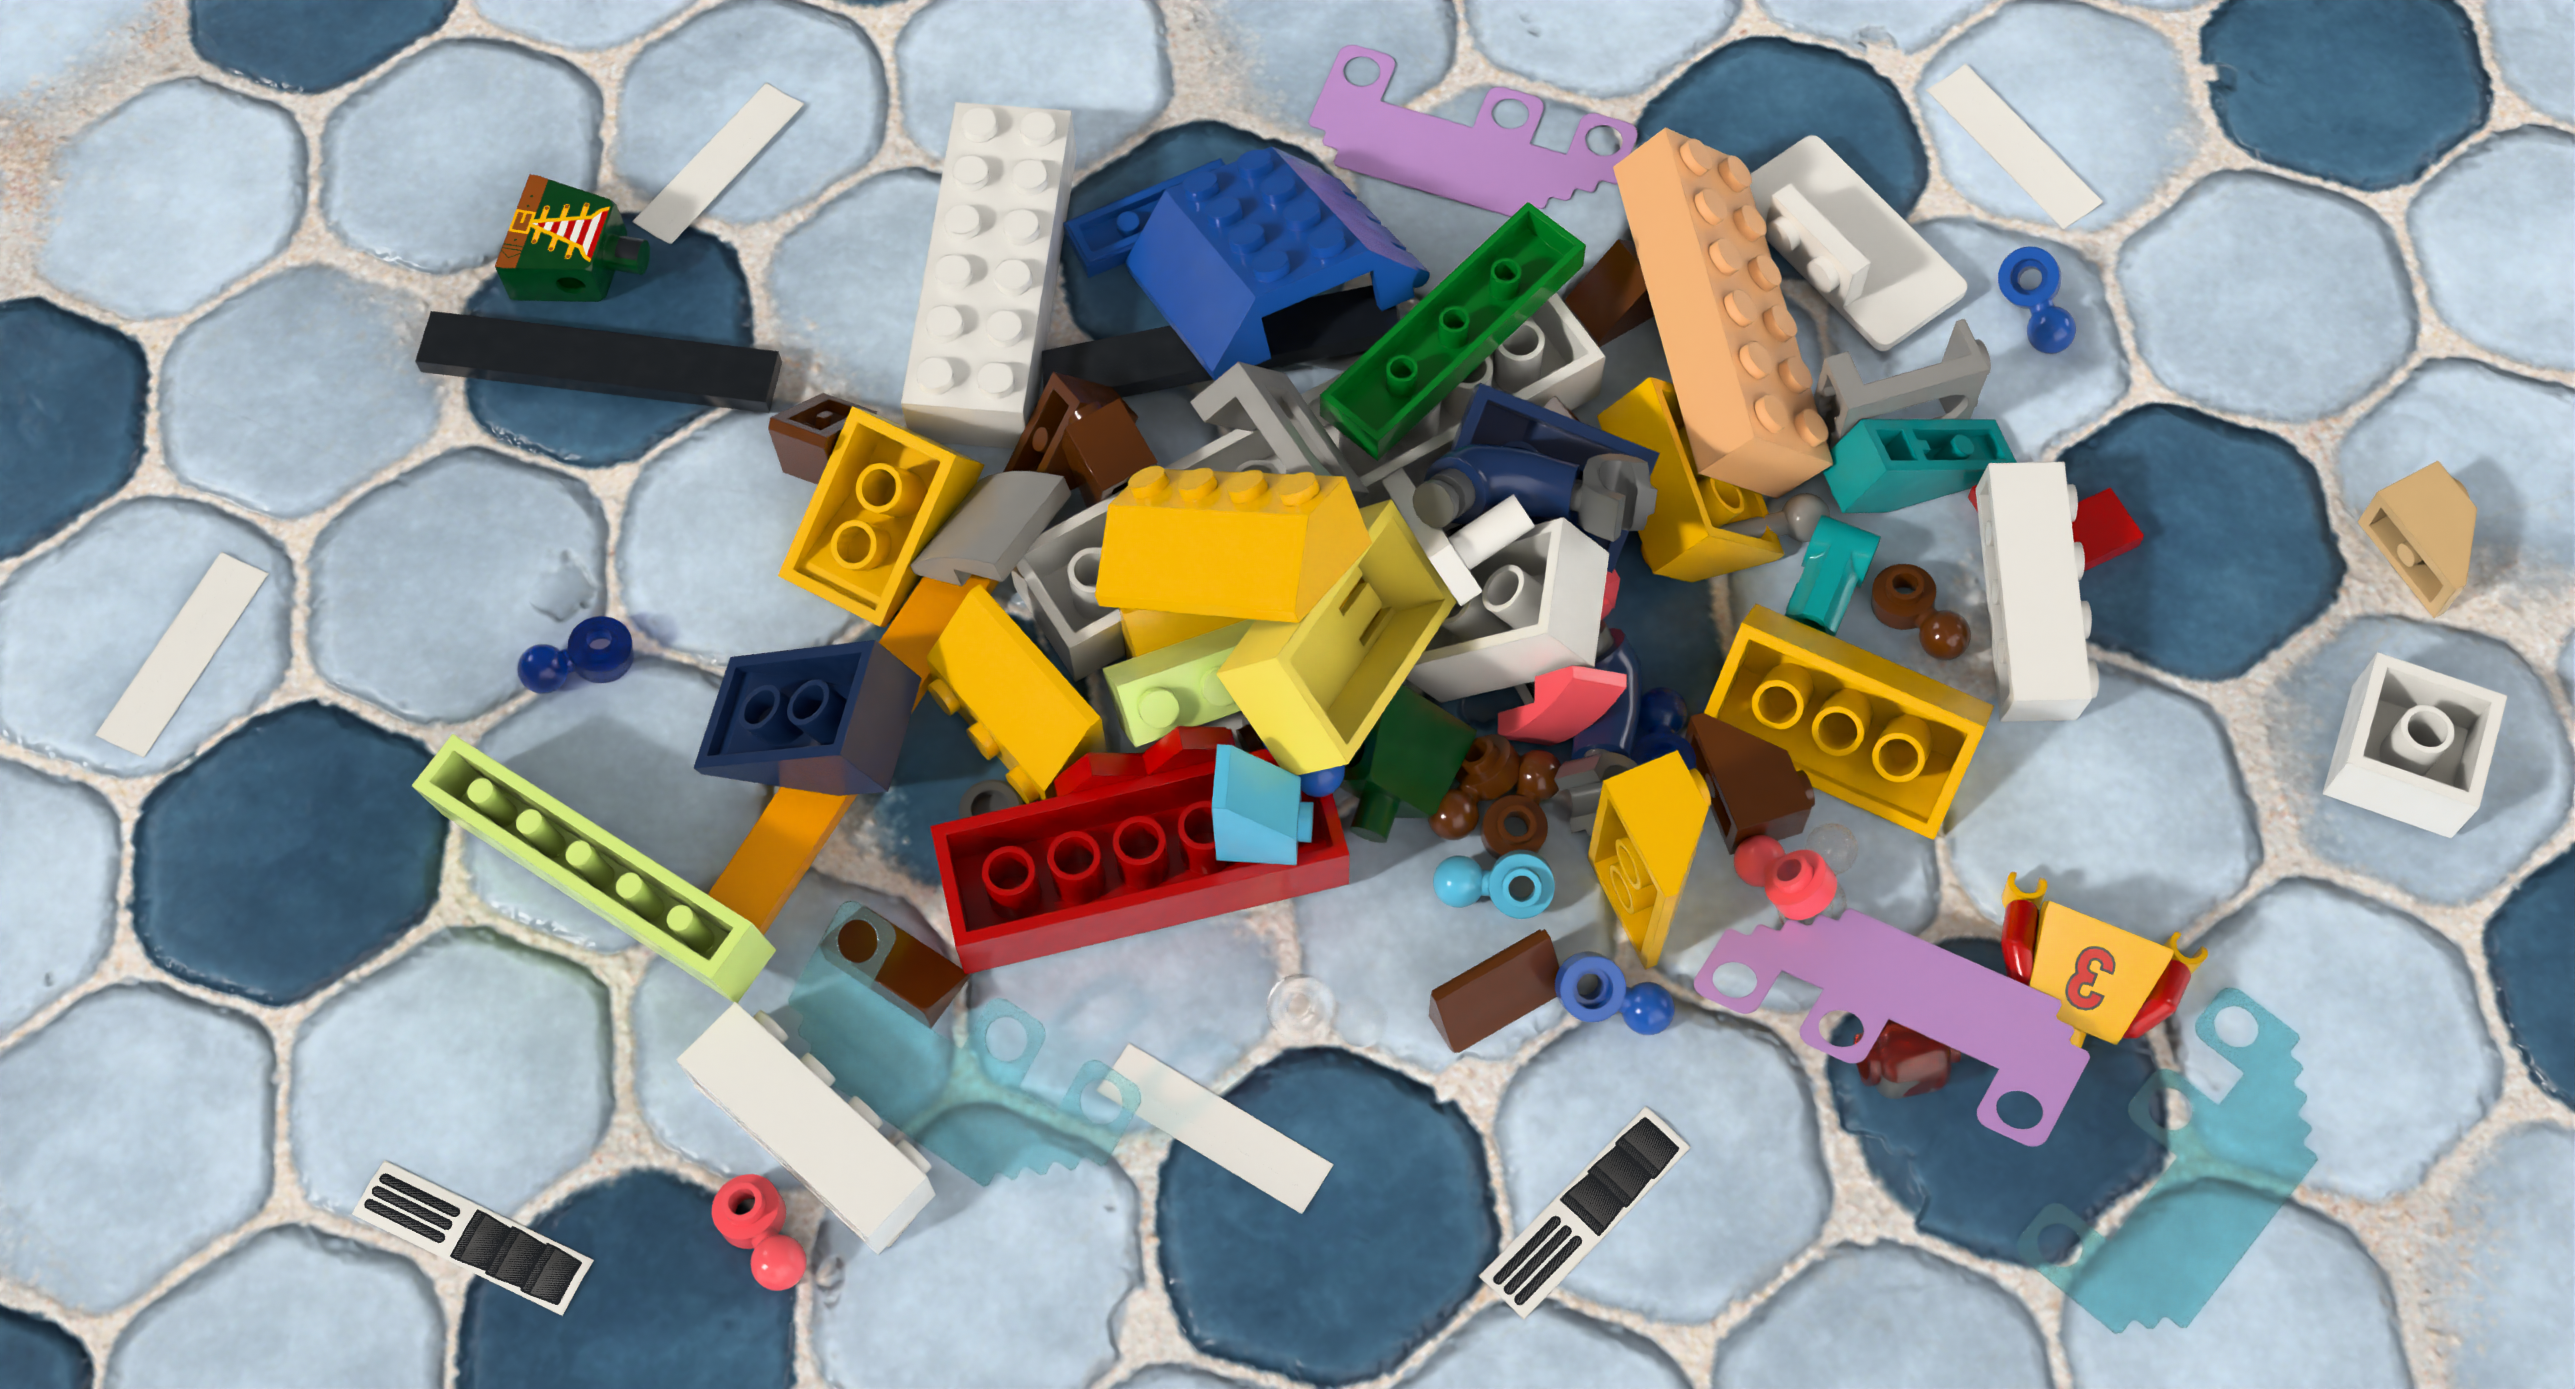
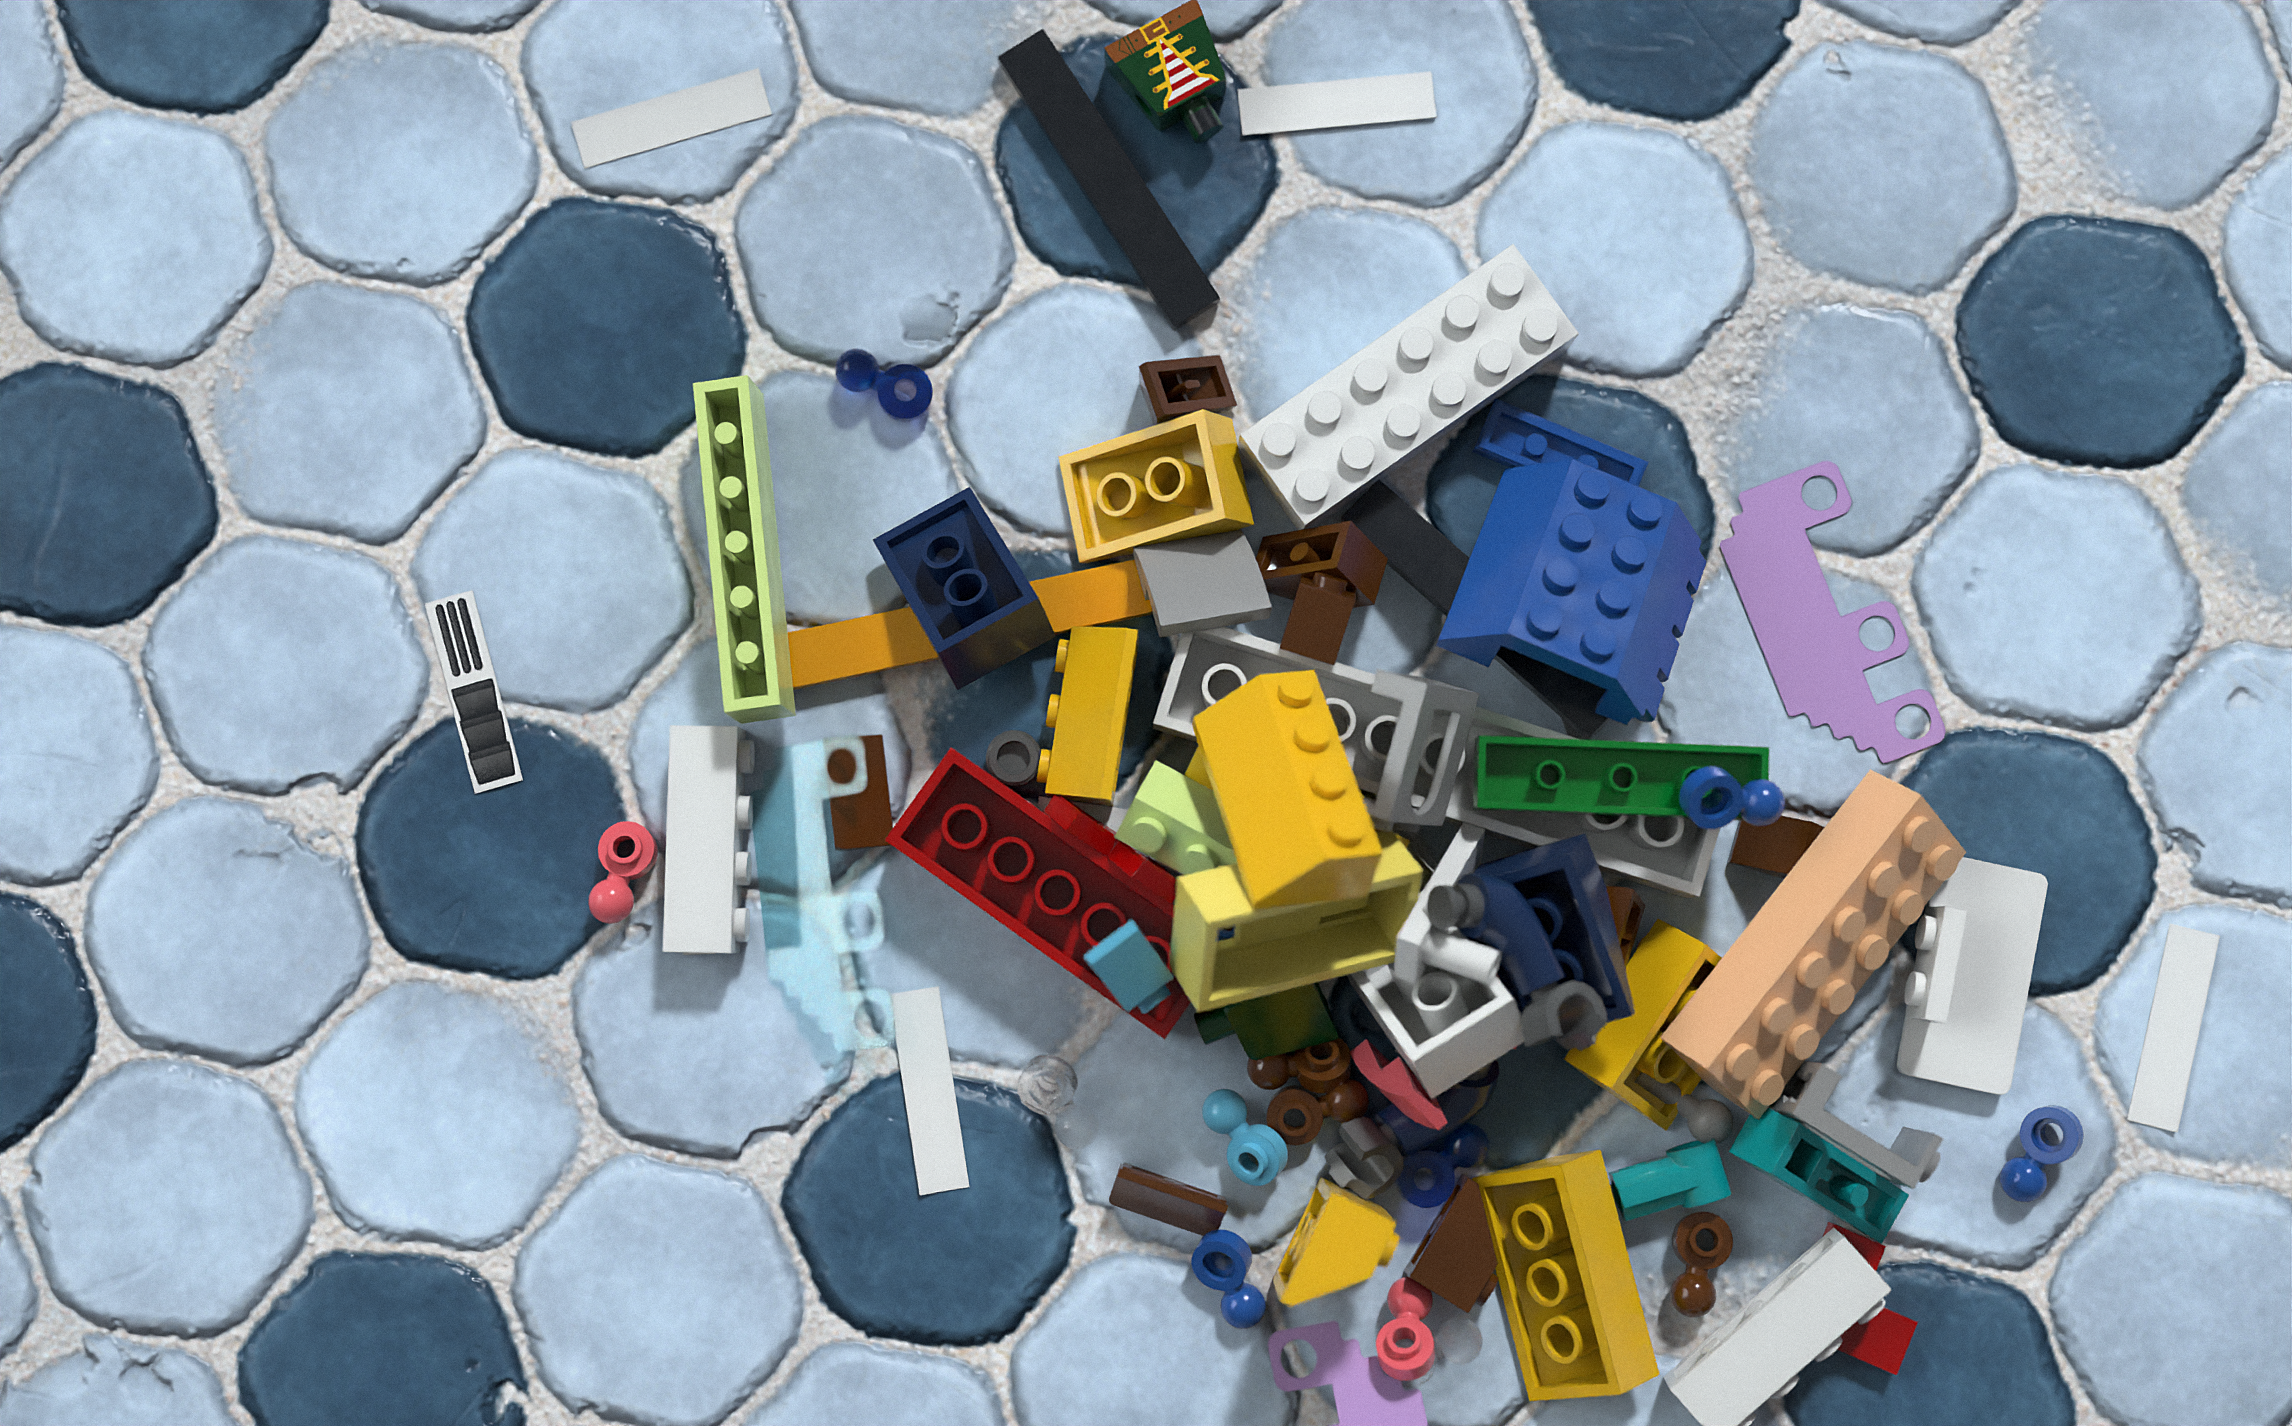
camera: 50 degrees right, 20 degrees up
sticker [1479,1106,1691,1320] -> none
none -> blue plate [1679,766,1785,830]

